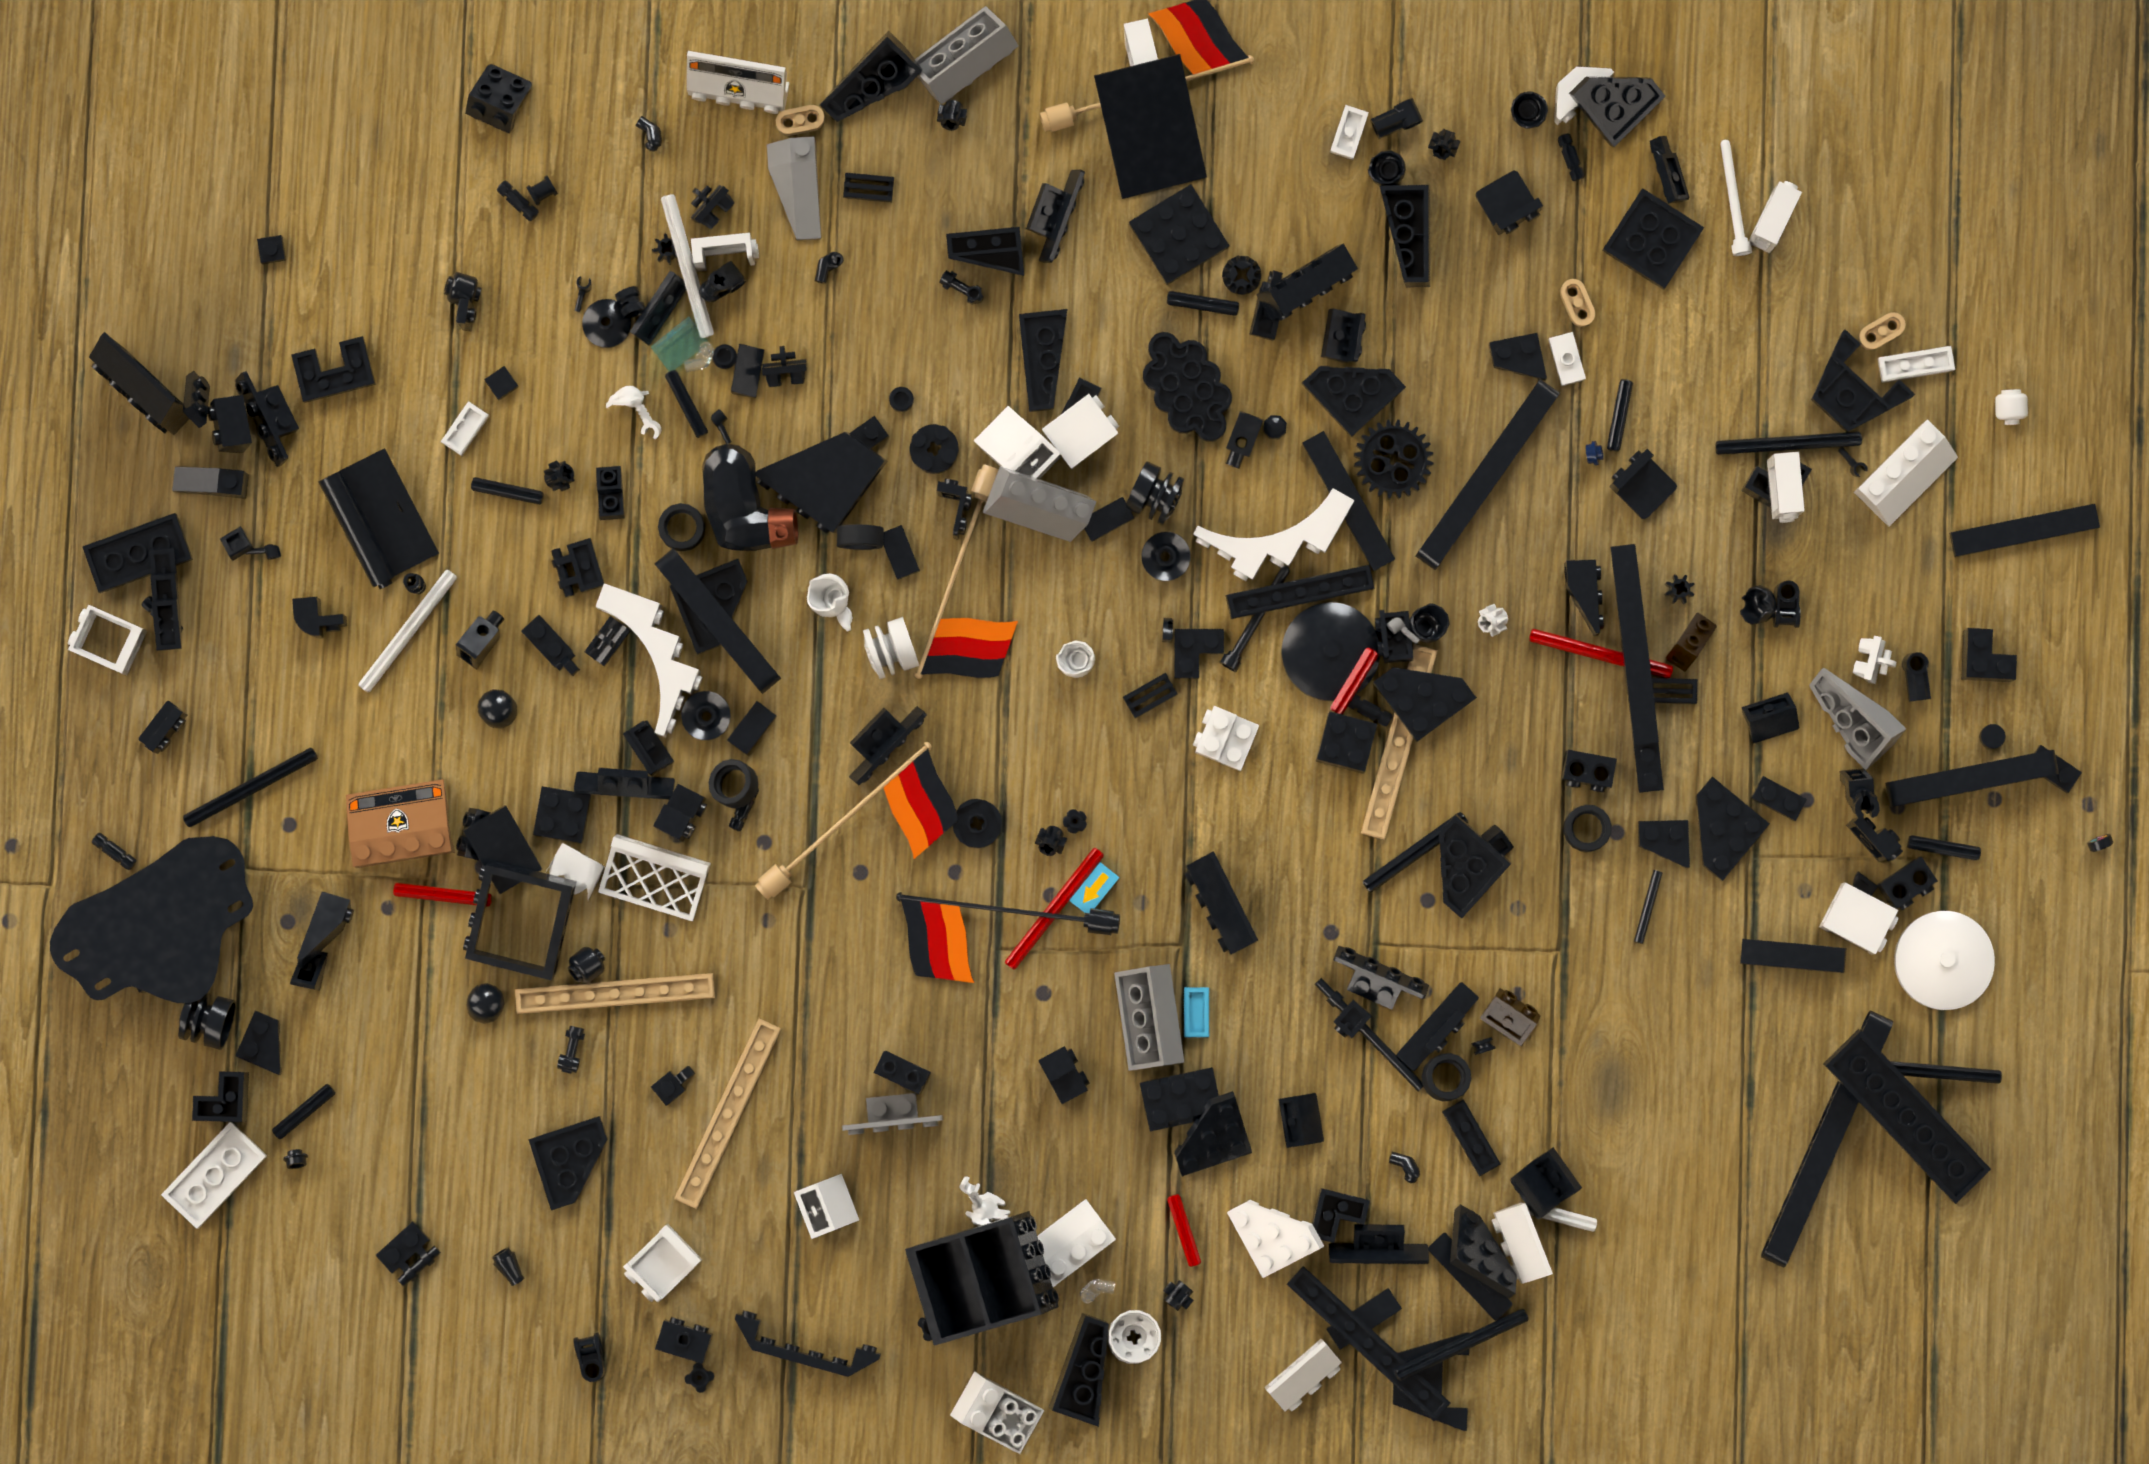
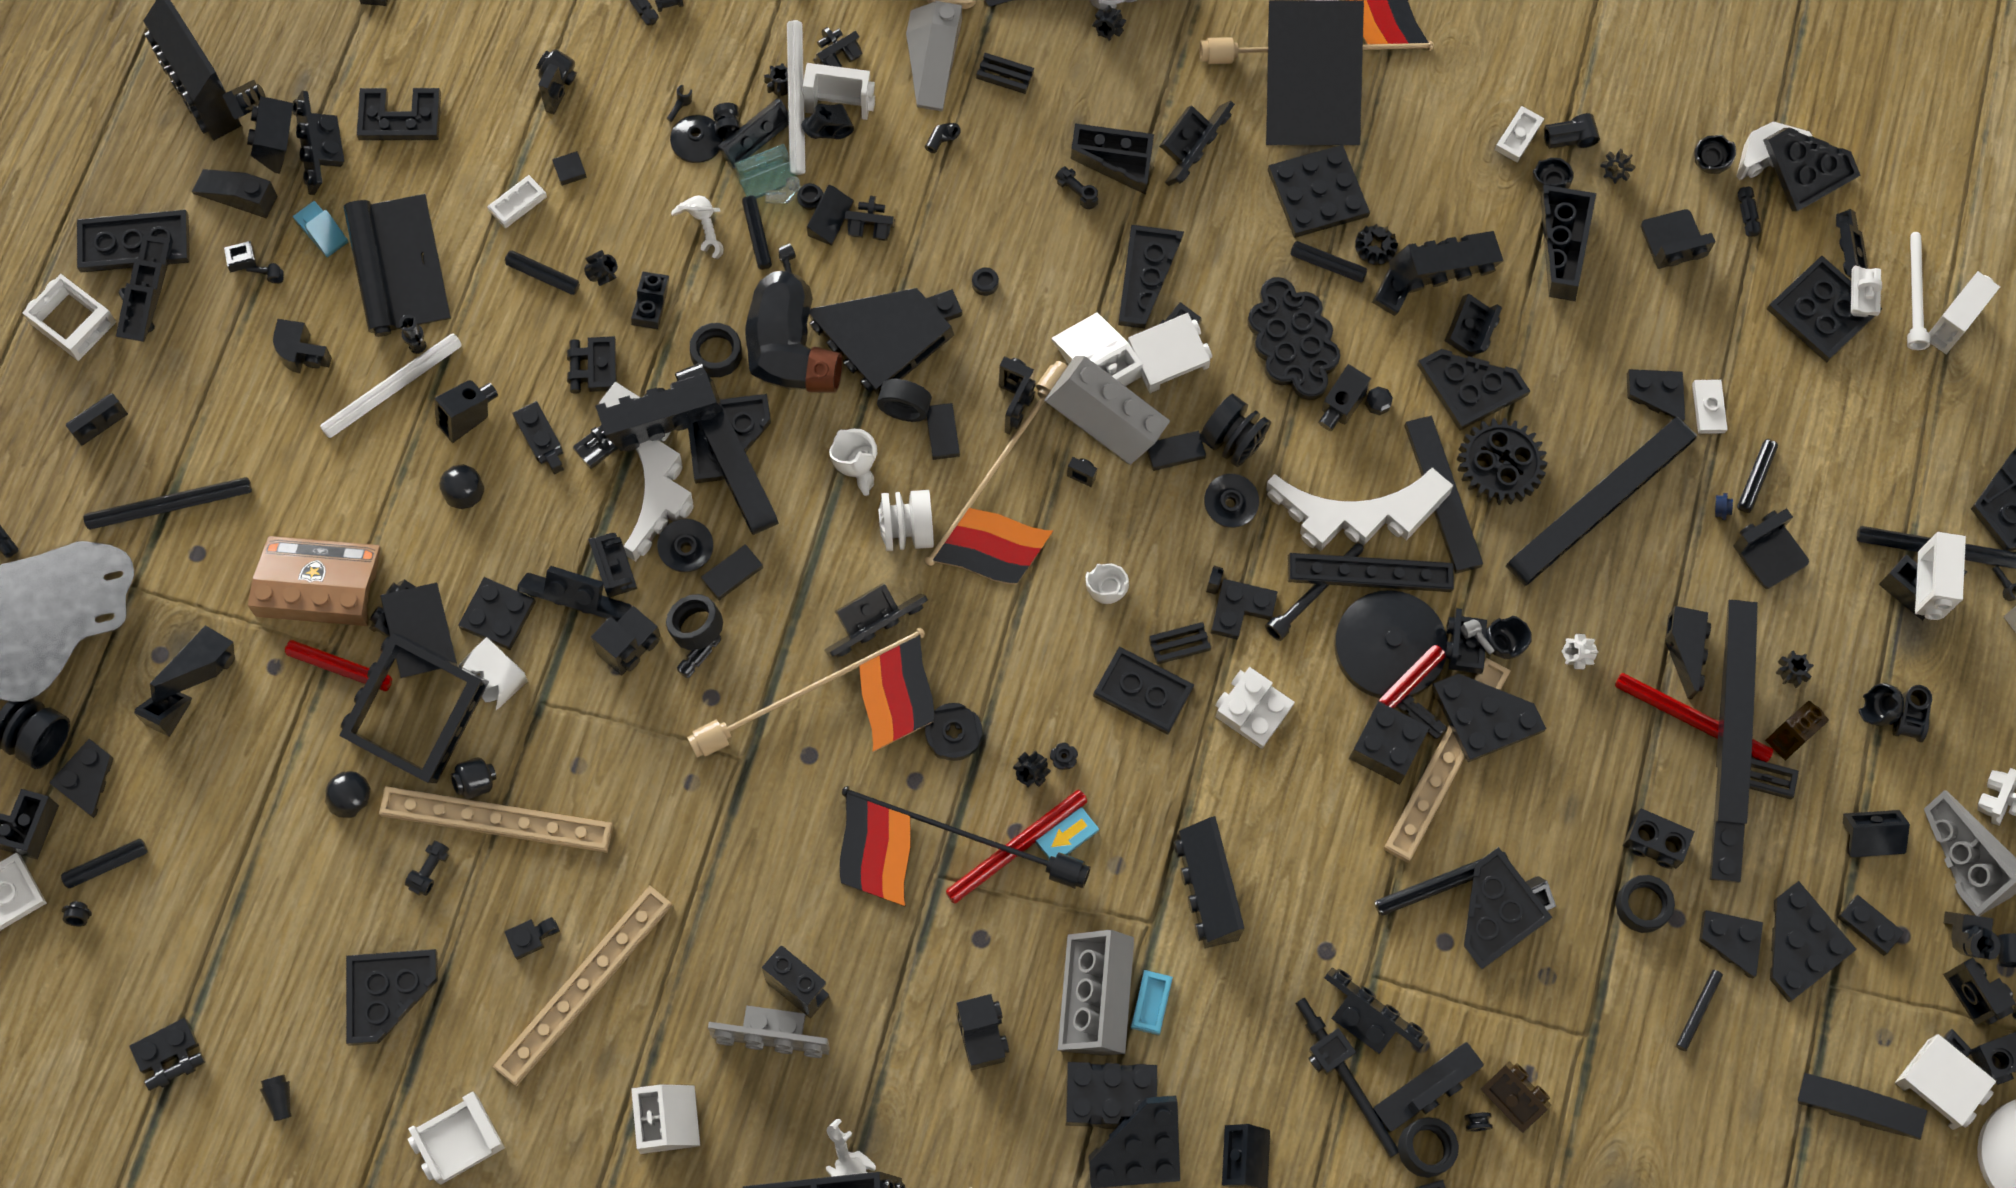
camera: 10 degrees right, 15 degrees down
white fence [598,834,711,921] -> none
black plate [910,424,959,474] -> none
tan plate [1560,279,1595,327] -> none
none -> medium azure slope [293,201,349,257]
none -> black wedge [595,373,724,451]
none -> black plate [1067,457,1098,487]
none -> black tile [1093,646,1194,735]
none -> white hips [1851,266,1882,317]

